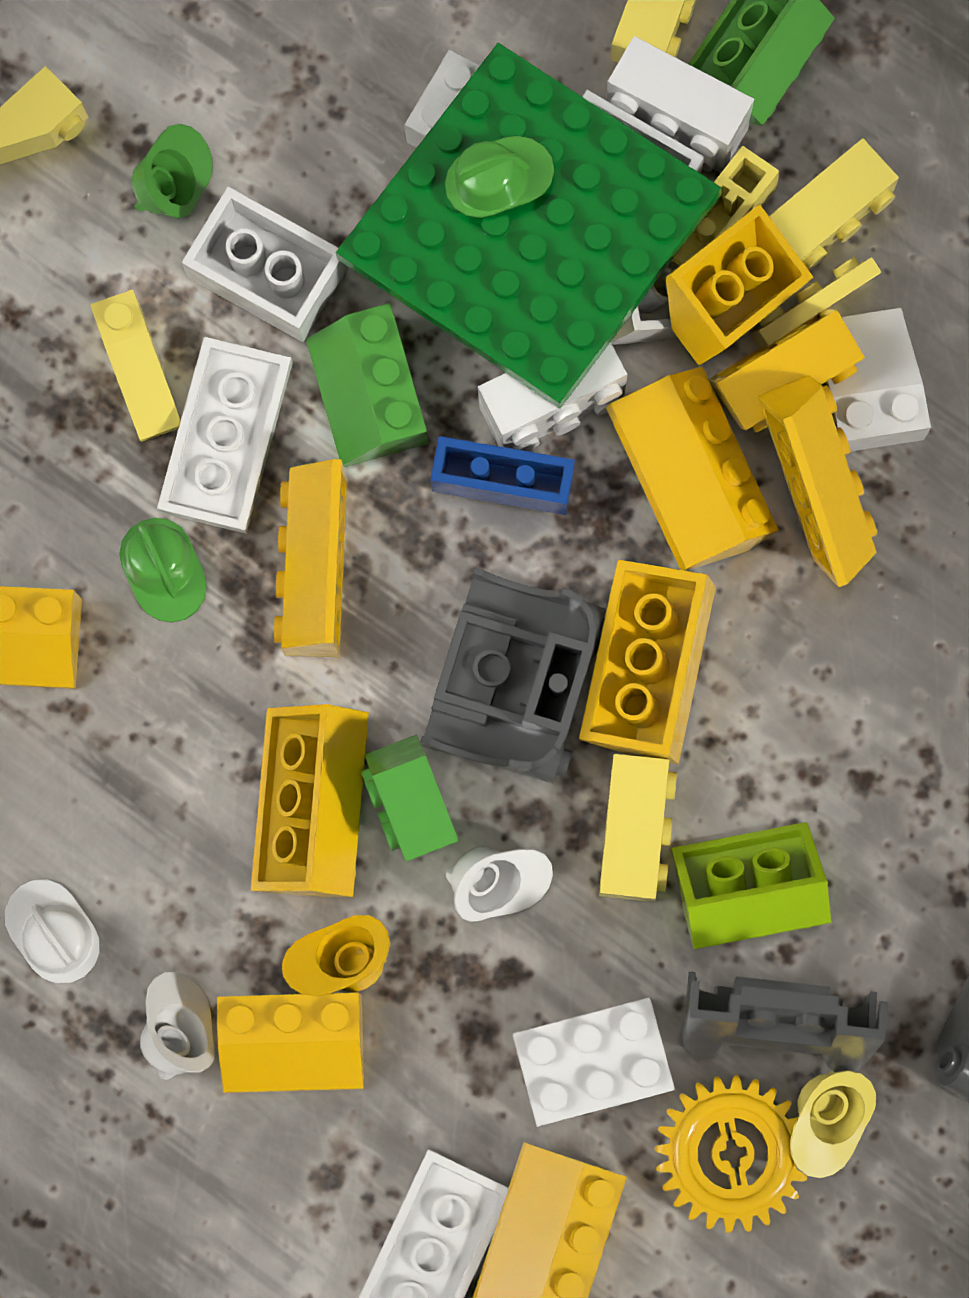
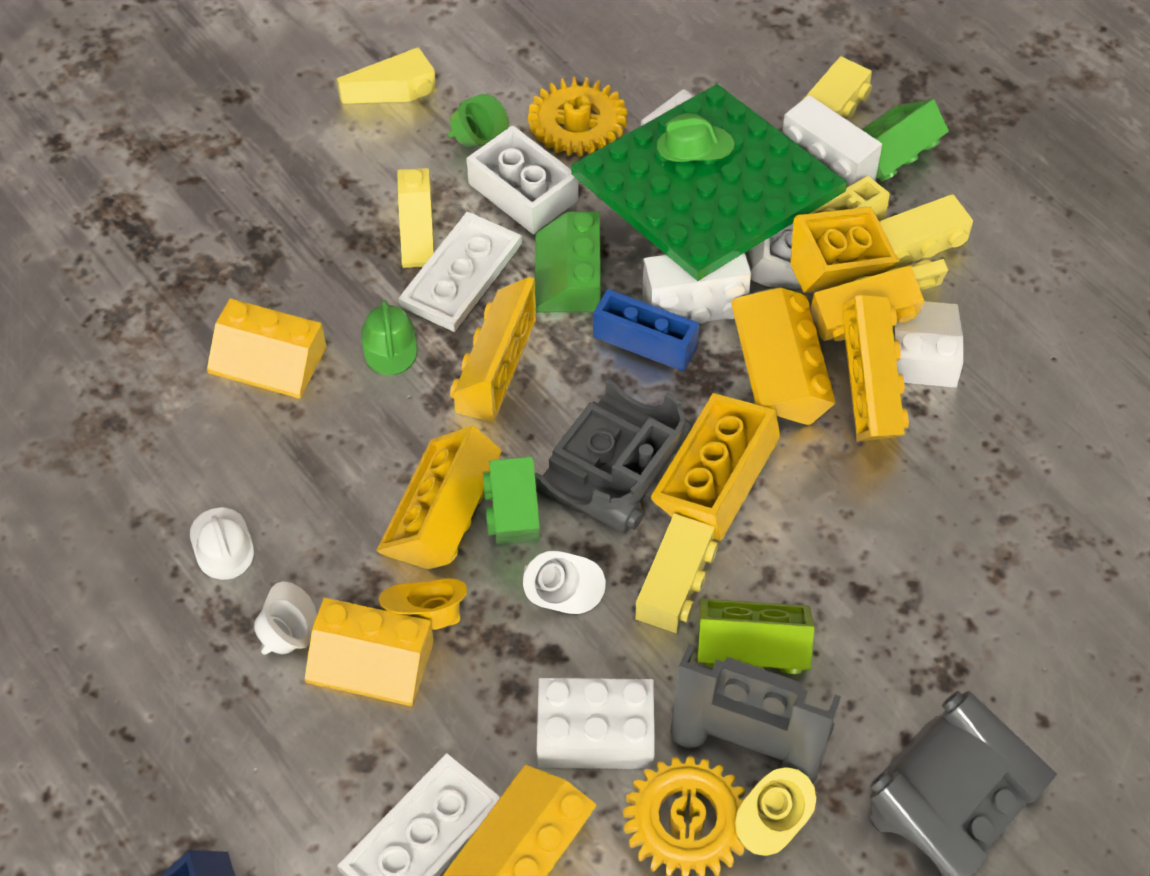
camera: 10 degrees right, 25 degrees down
none -> yellow gear [527,76,628,156]

